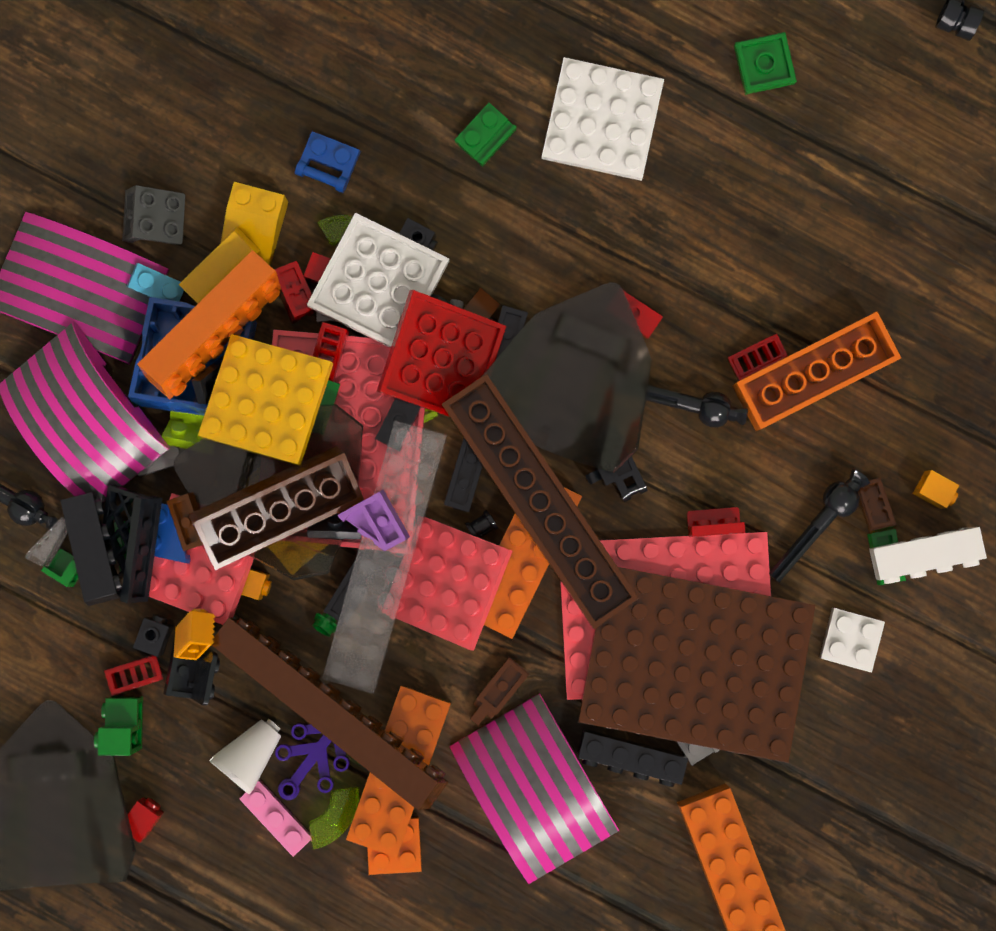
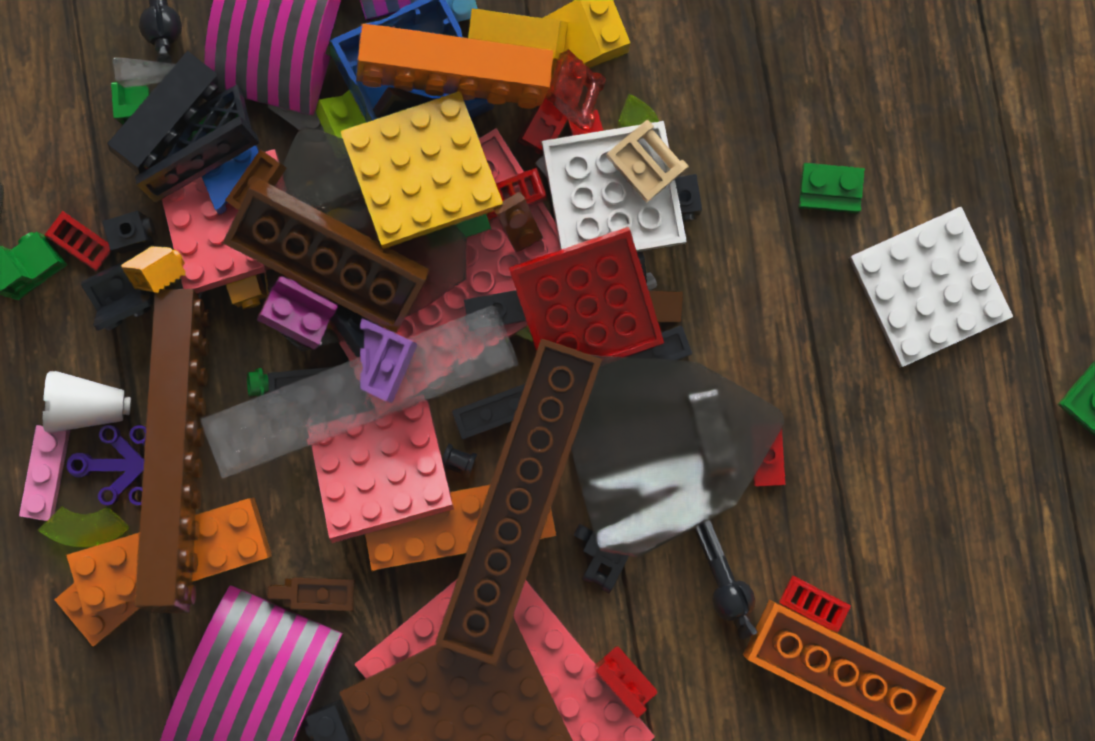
camera: 55 degrees right, 0 degrees up
blue plate [295,131,361,193] -> none
none -> magenta bracket [257,277,338,350]
none -> reddish brown plate [493,192,543,253]
none -> clear red plate [546,49,606,130]
none -> tan plate [606,120,689,203]

